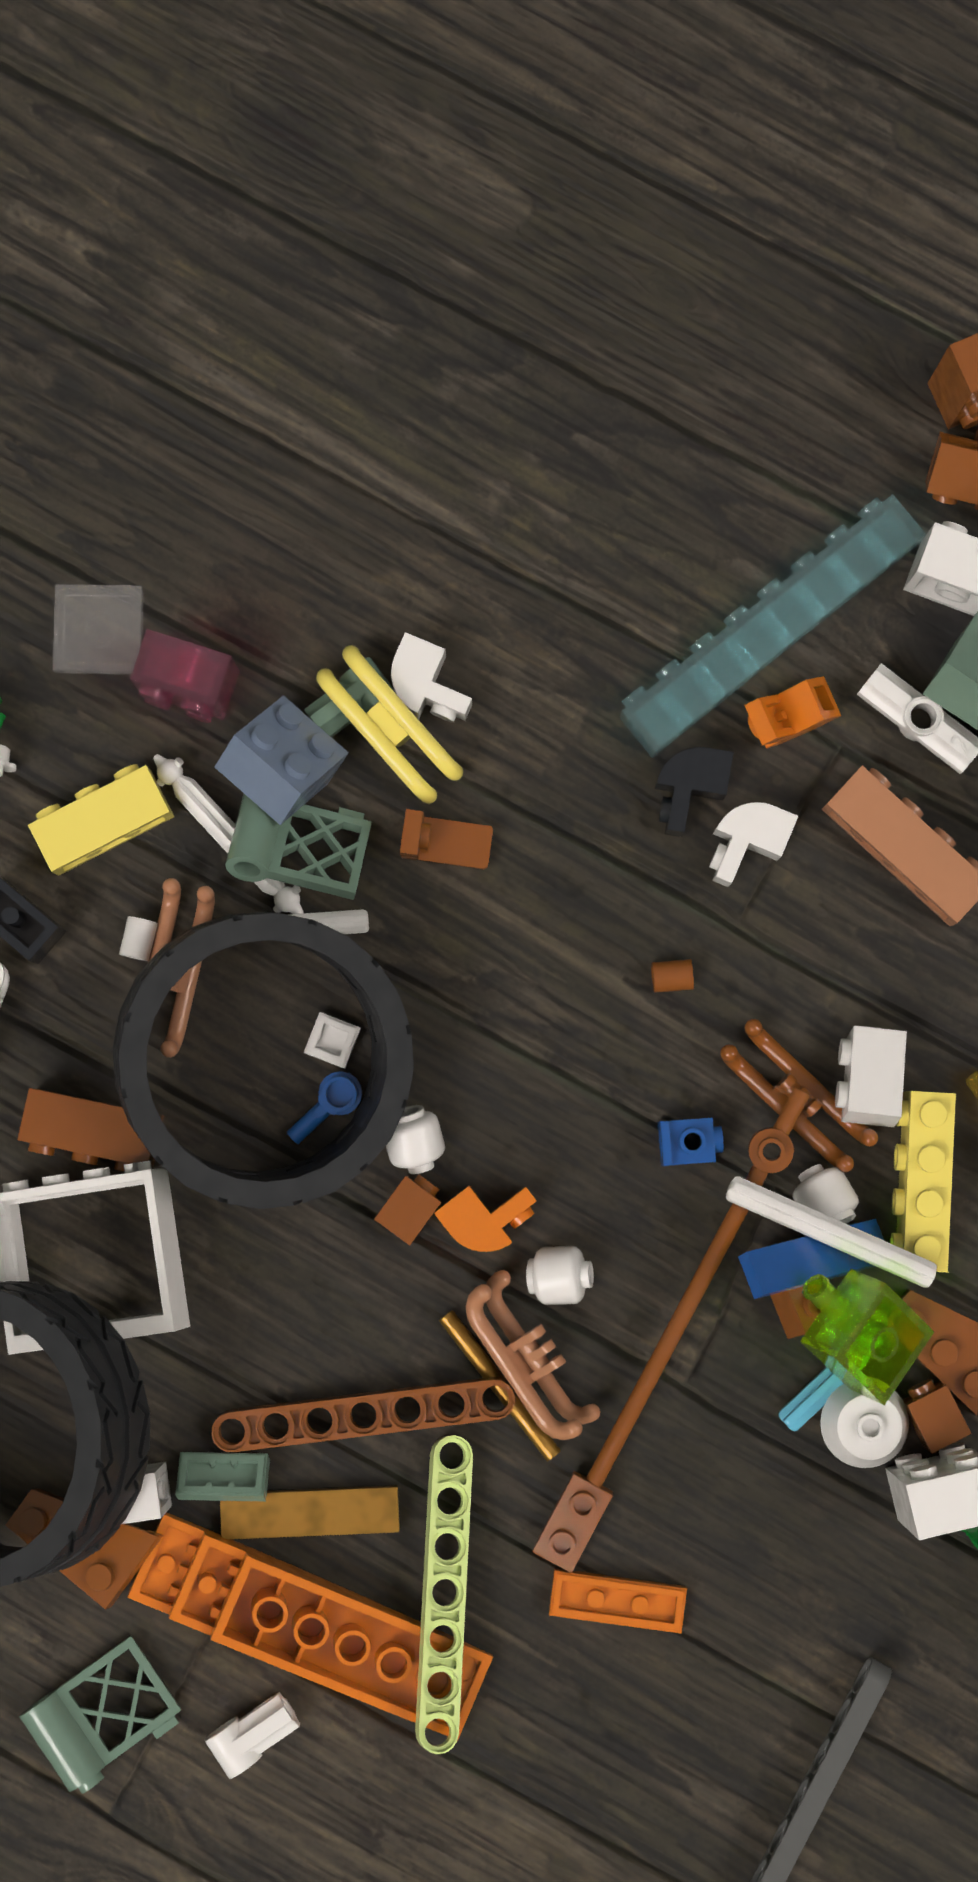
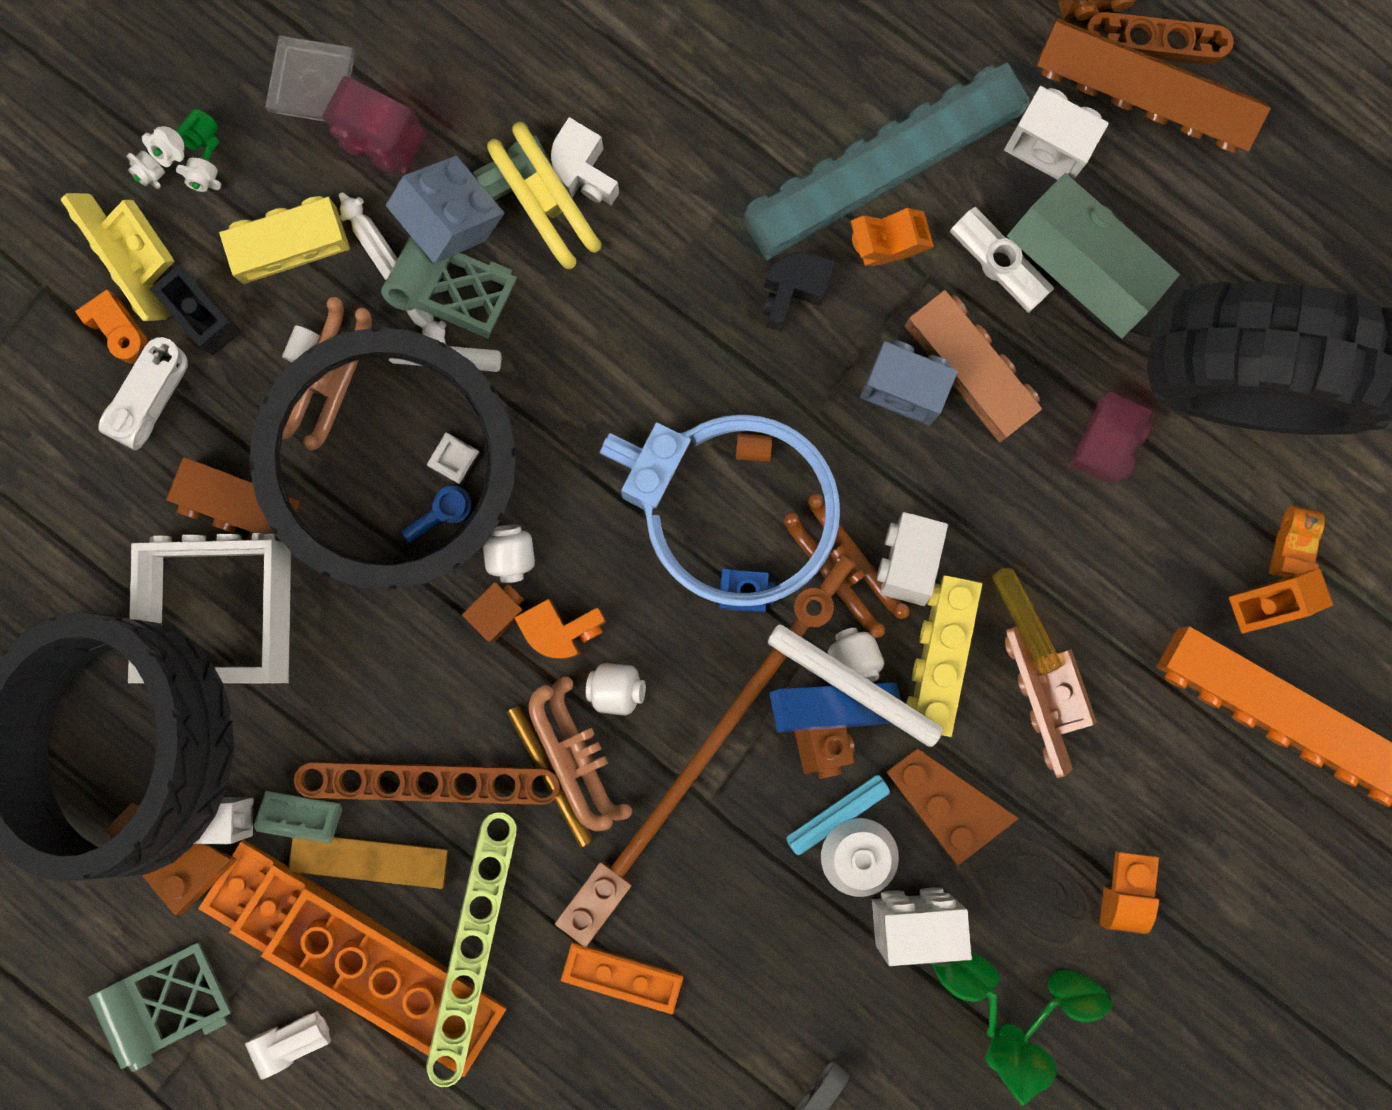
camera: 10 degrees right, 0 degrees up
dark orange bracket [400,809,493,870] -> none
white brick [709,802,798,887] -> none
clear neon green brick [800,1269,934,1405] -> none
dark orange brick [903,1379,972,1454] -> none
none -> light blue brick [600,415,840,606]
none -> sand blue brick [860,340,958,426]

